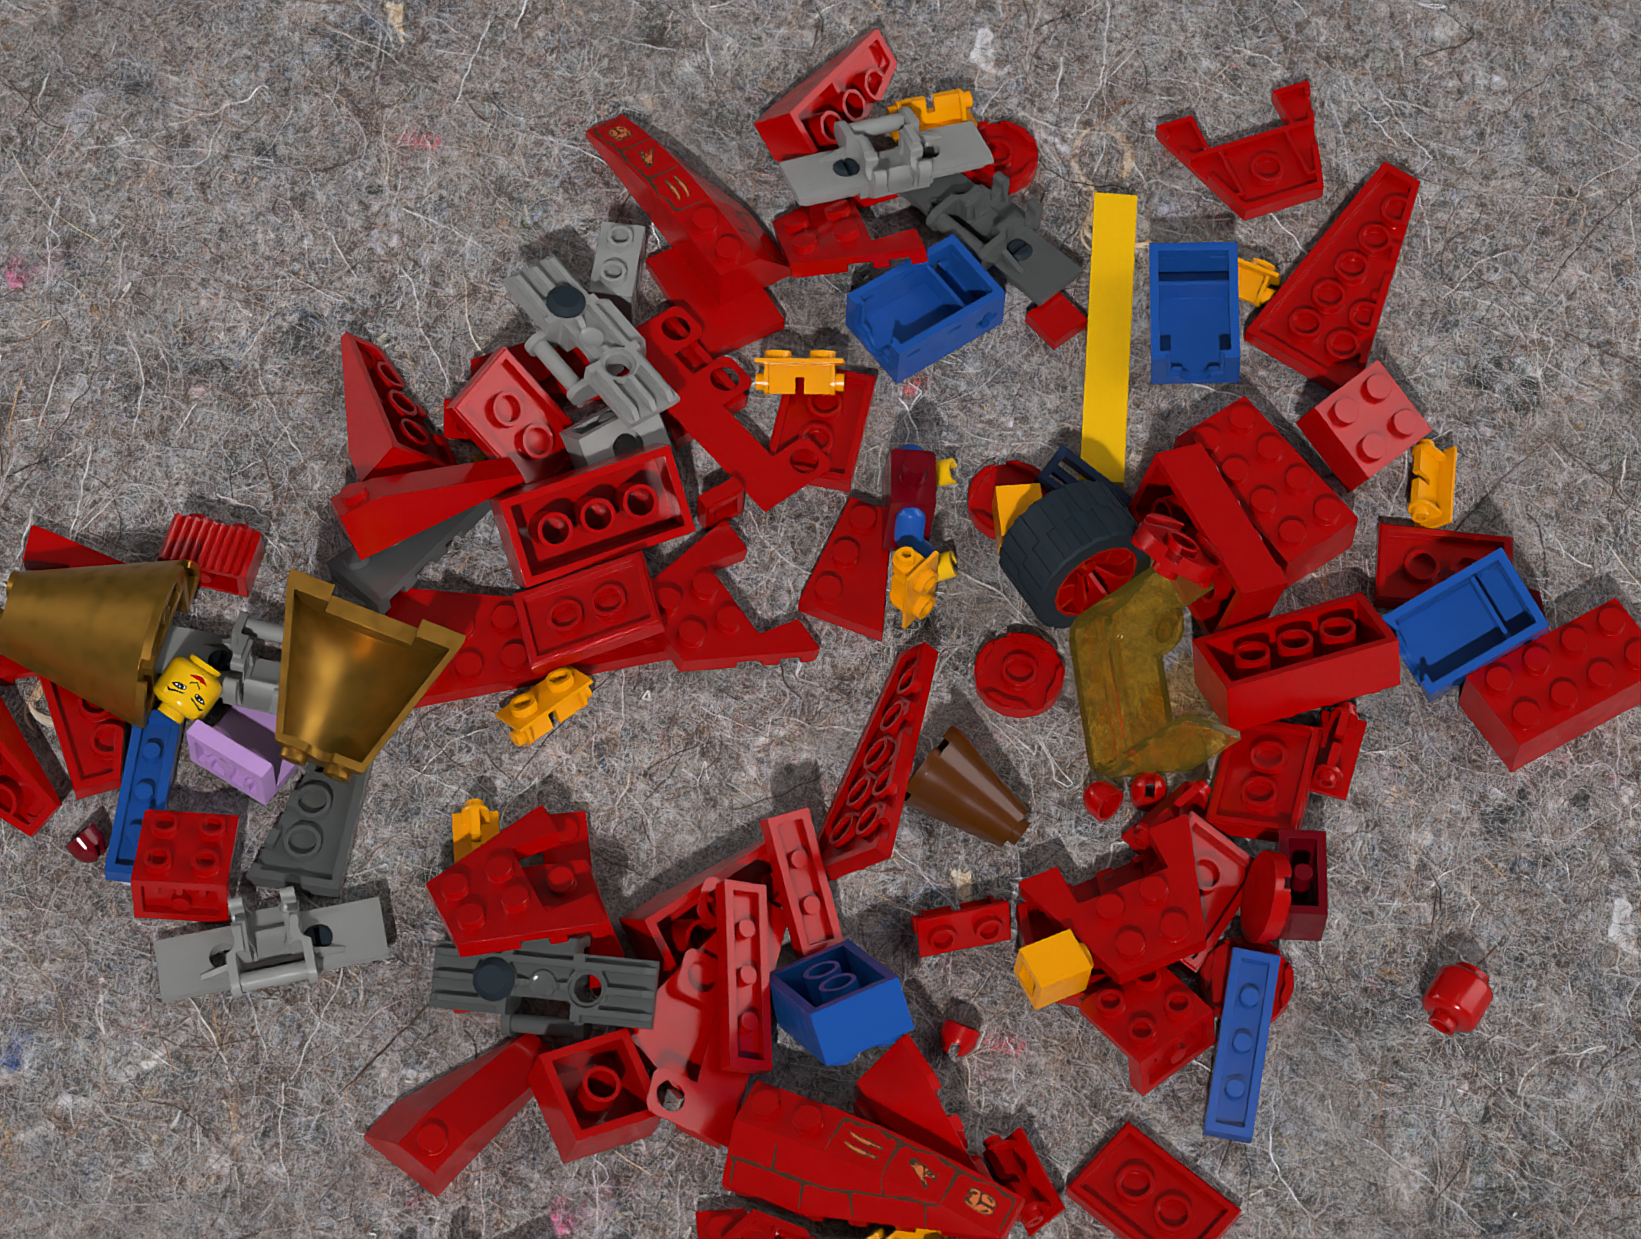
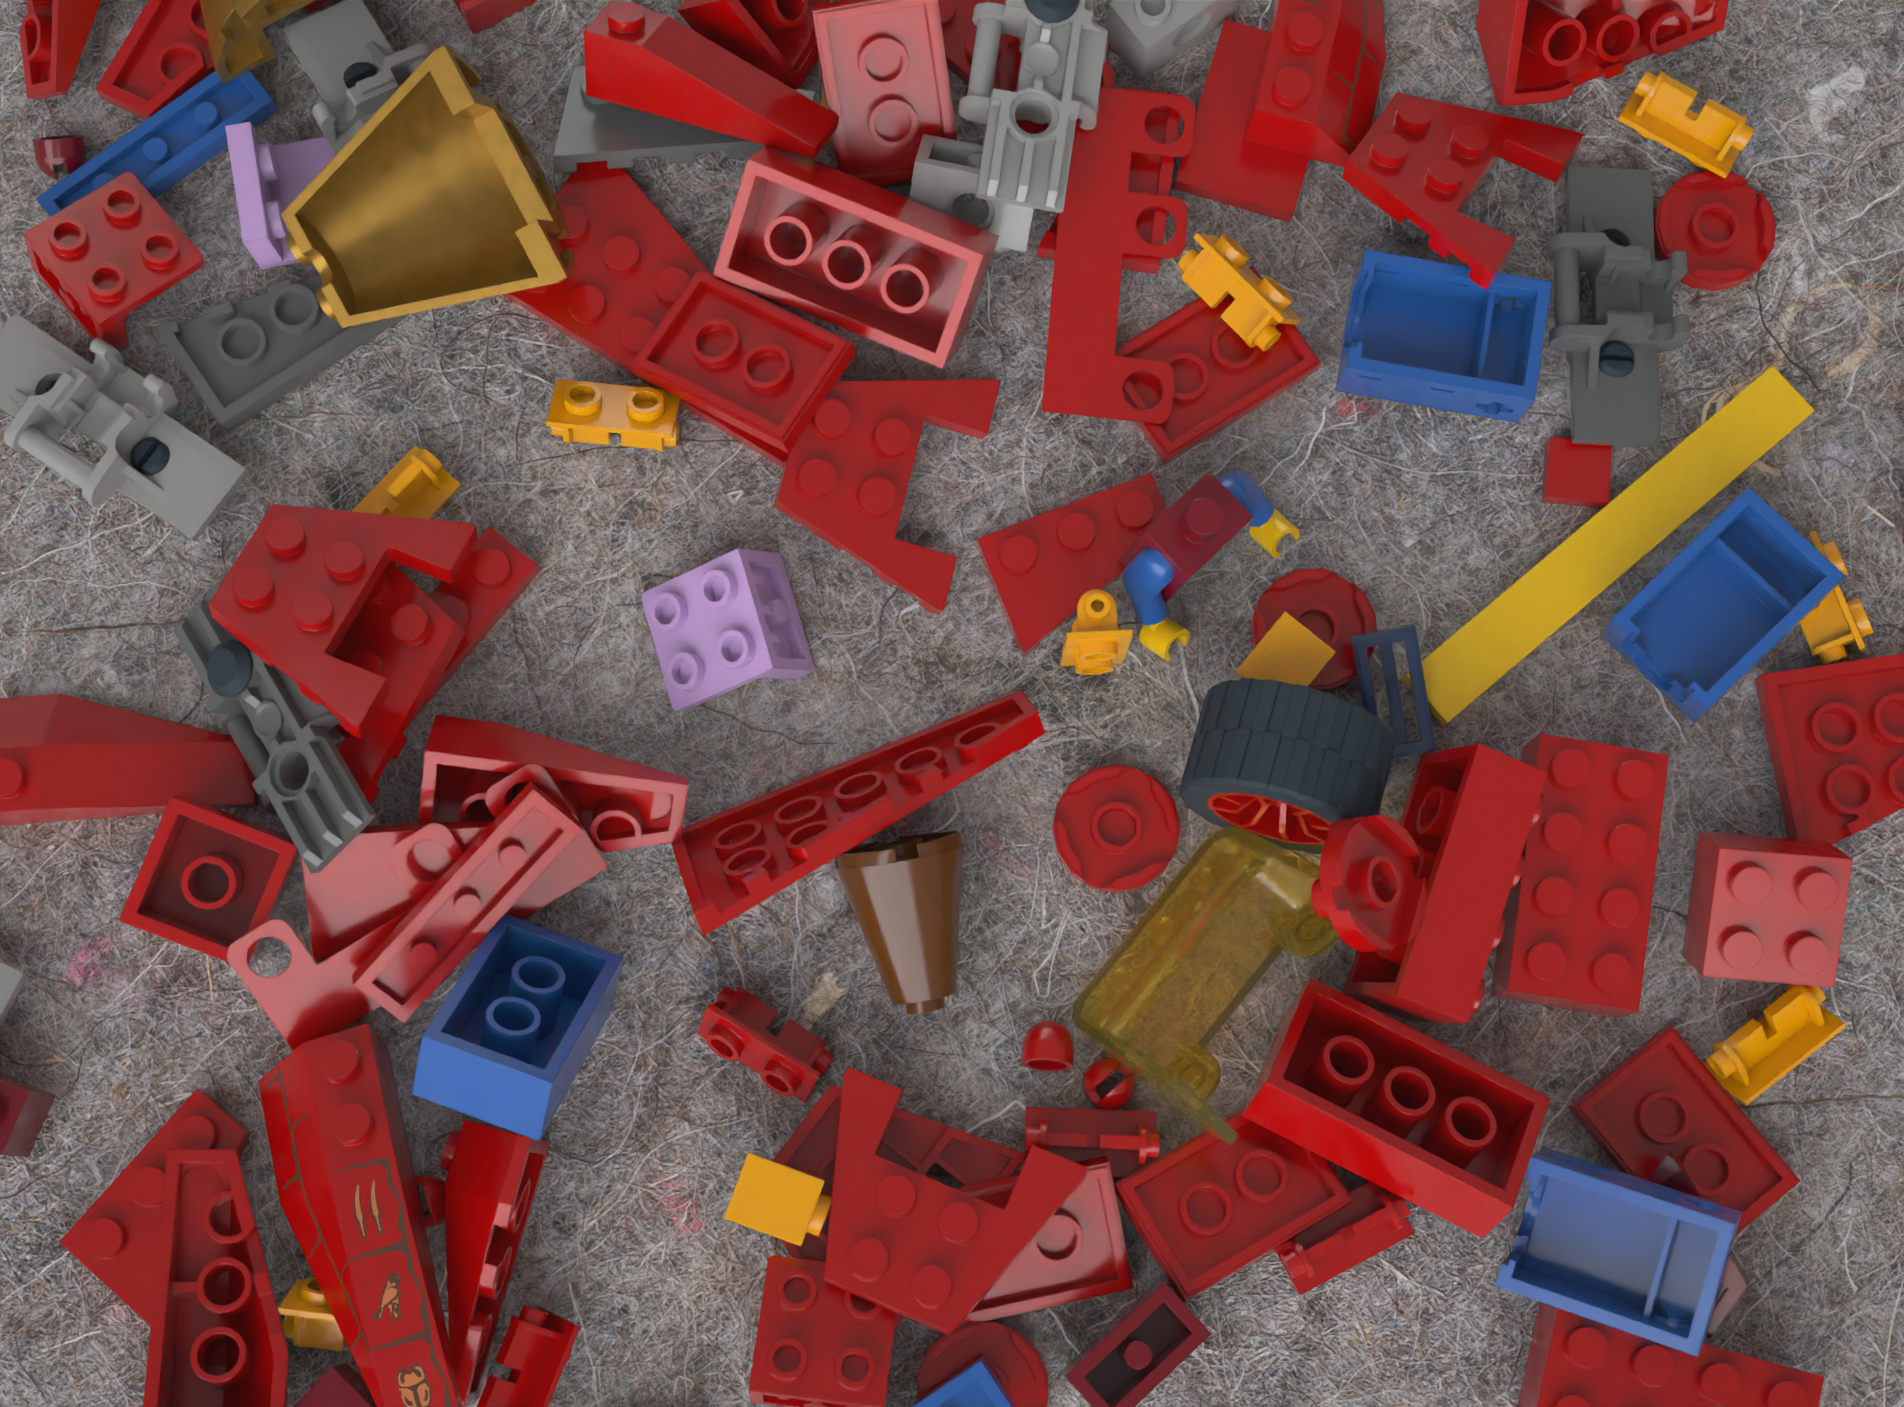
camera: 45 degrees right, 20 degrees up
yellow head [153,653,223,724] -> none
red tile [697,476,744,532] -> none
red plate [759,807,844,958] -> none
light grey piece [779,106,994,207] -> none
red hinge [939,1018,981,1058] -> none
red tile [1240,850,1292,946] -> none
none -> lavender bracket [641,548,815,711]

